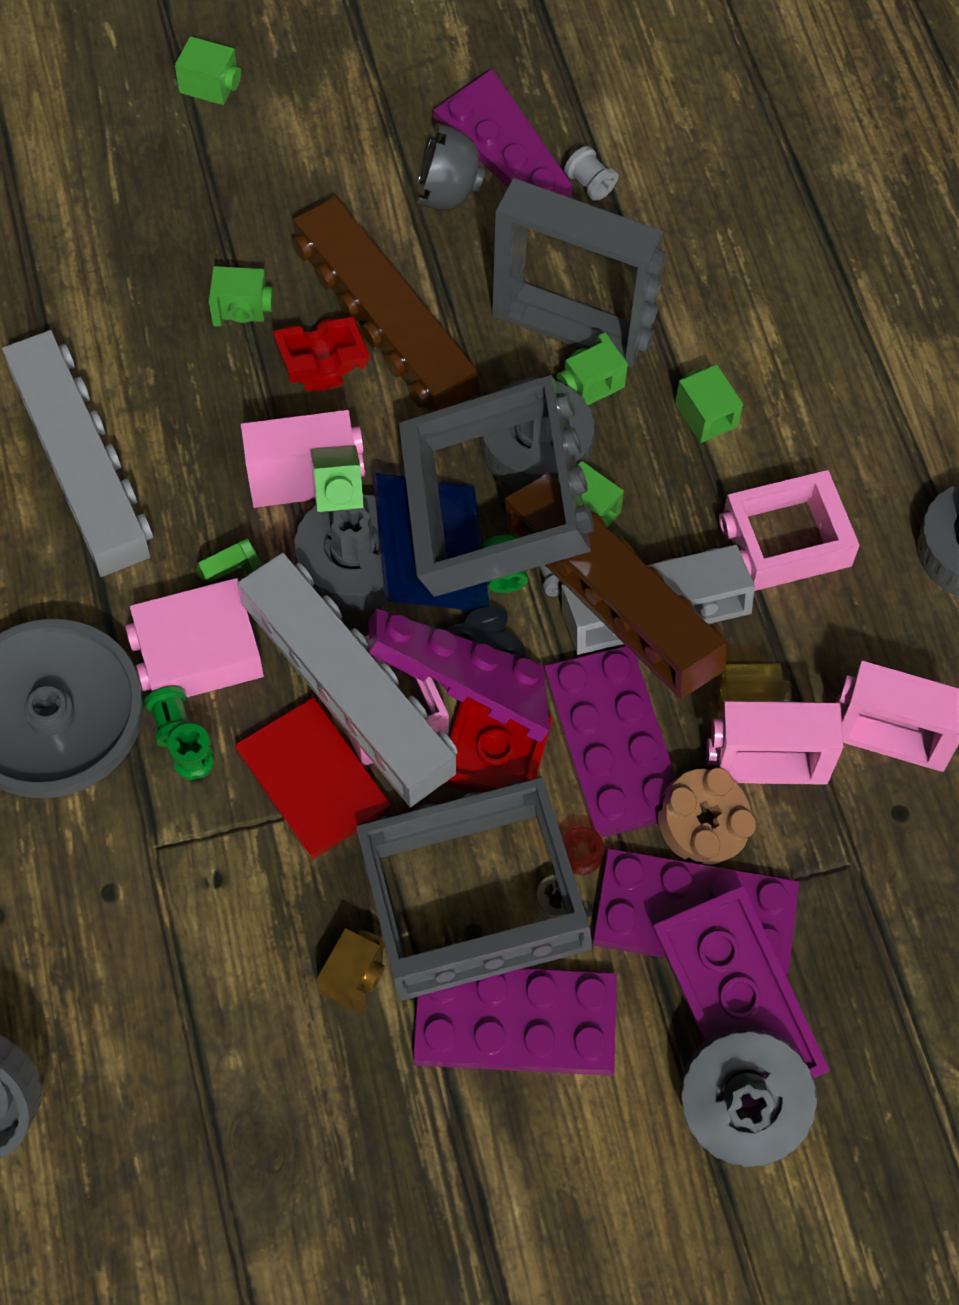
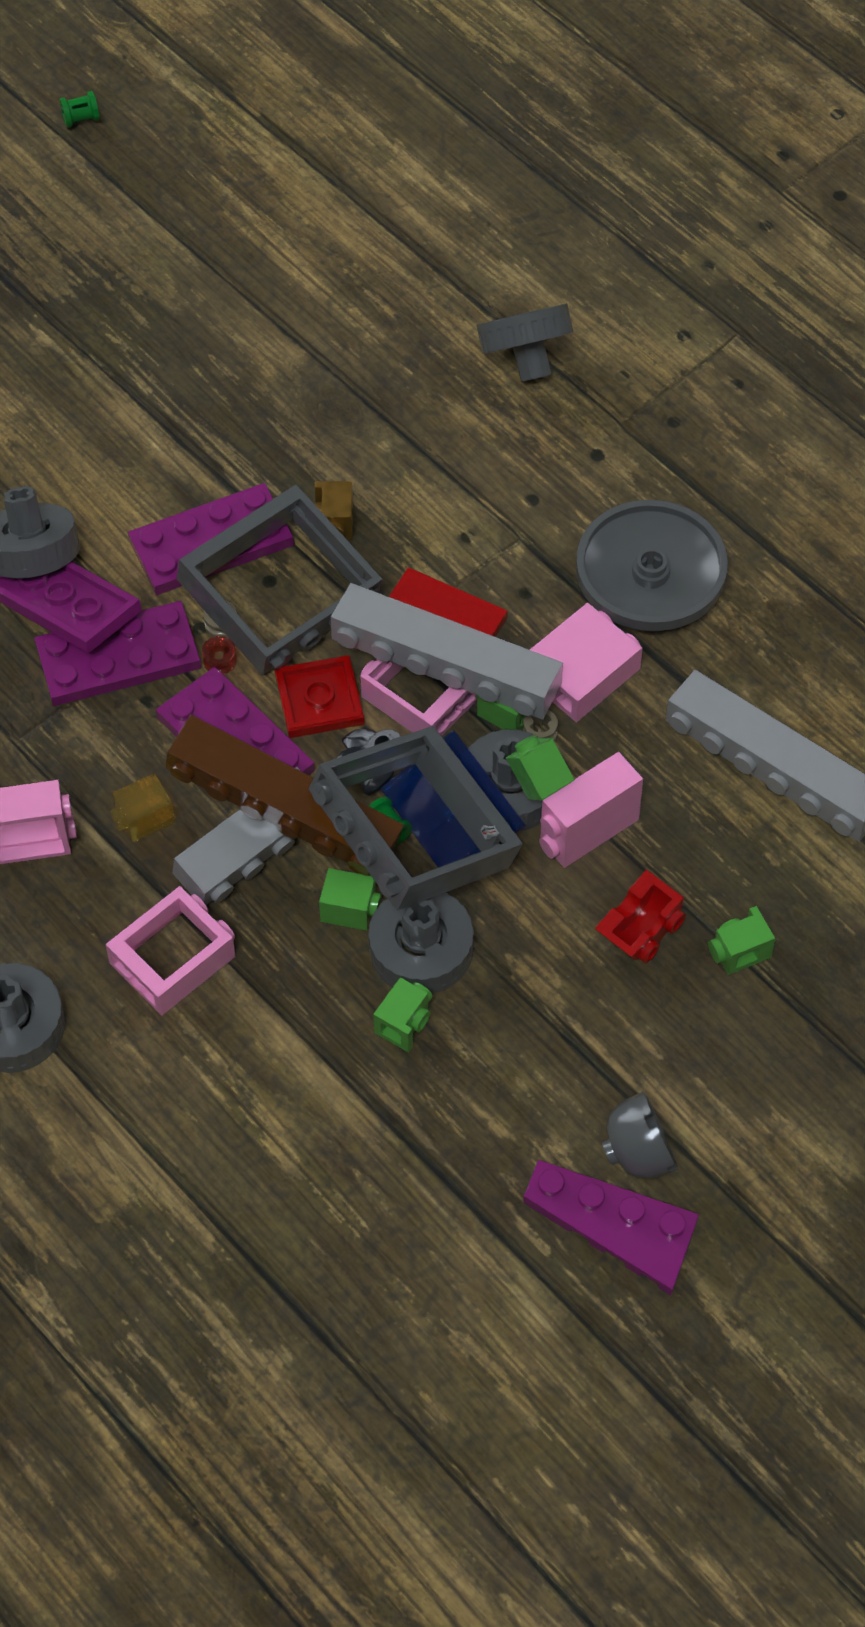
camera: 155 degrees right, 5 degrees down
green bush [144,686,194,747] -> none
green bush [167,723,214,780] -> none
bright green tile [196,538,263,586] -> none
reddish brown brick [292,197,477,413] -> none
magenta wing [369,608,550,743] -> none
dark grey window [492,178,667,368] -> none
light grey bush [564,146,618,201] -> none
medium nougat plate [658,768,756,866] -> none
bright green brick [675,364,743,444] -> none
bright pink window [706,701,843,784] -> none
none -> light grey piece [481,825,499,840]

